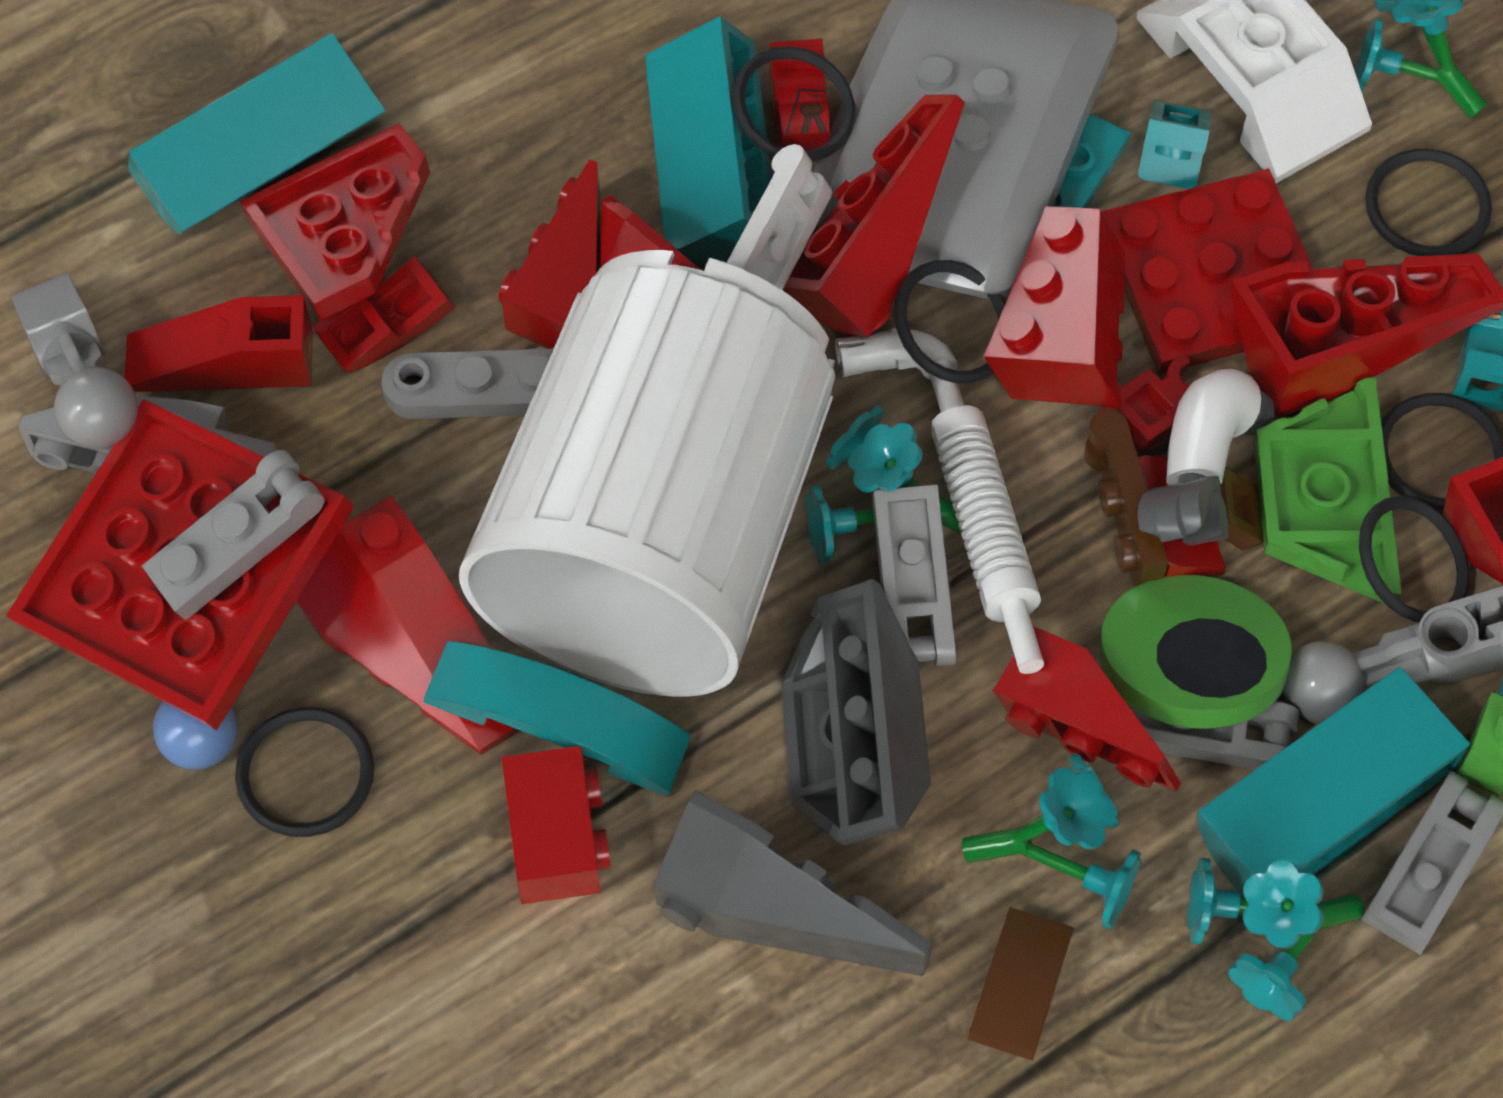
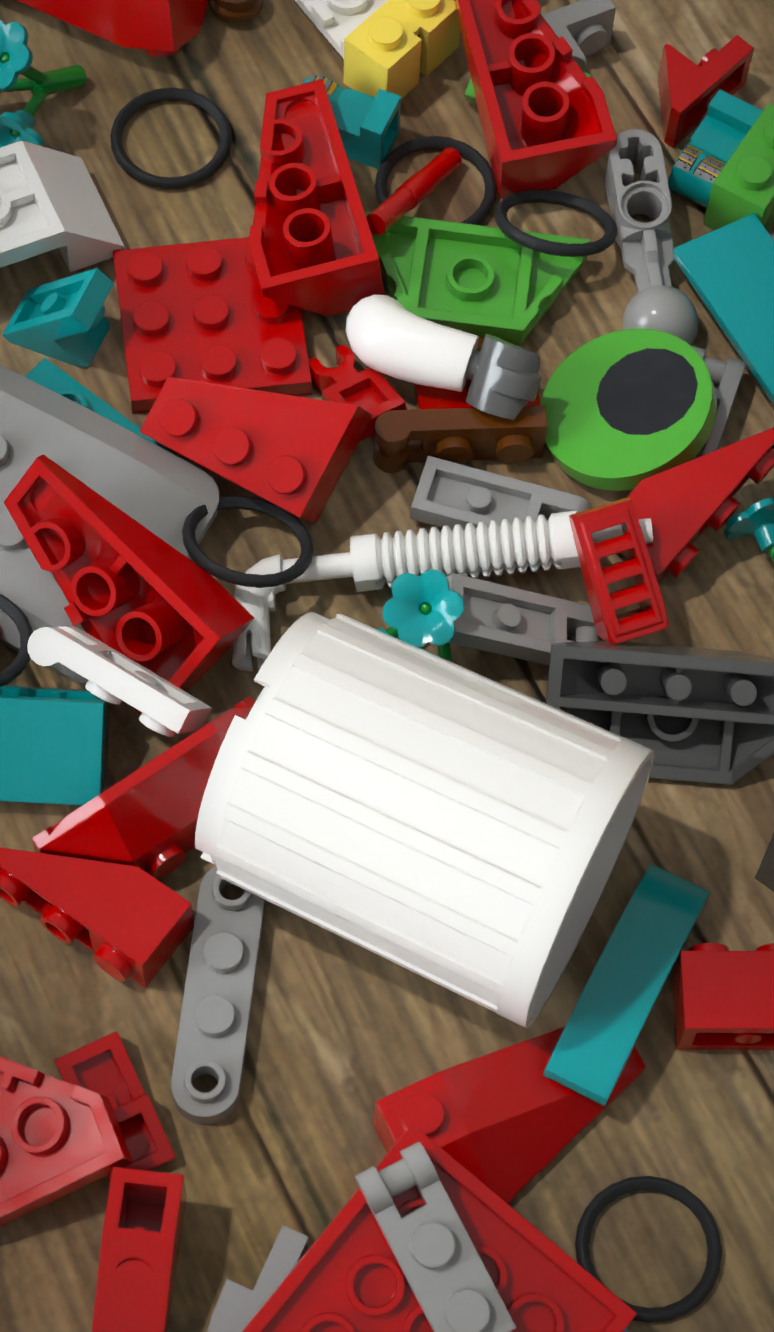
camera: 85 degrees left, 0 degrees up
none -> red piece [366,147,462,235]
none -> light grey plate [410,456,592,530]
none -> red slope [569,497,669,645]

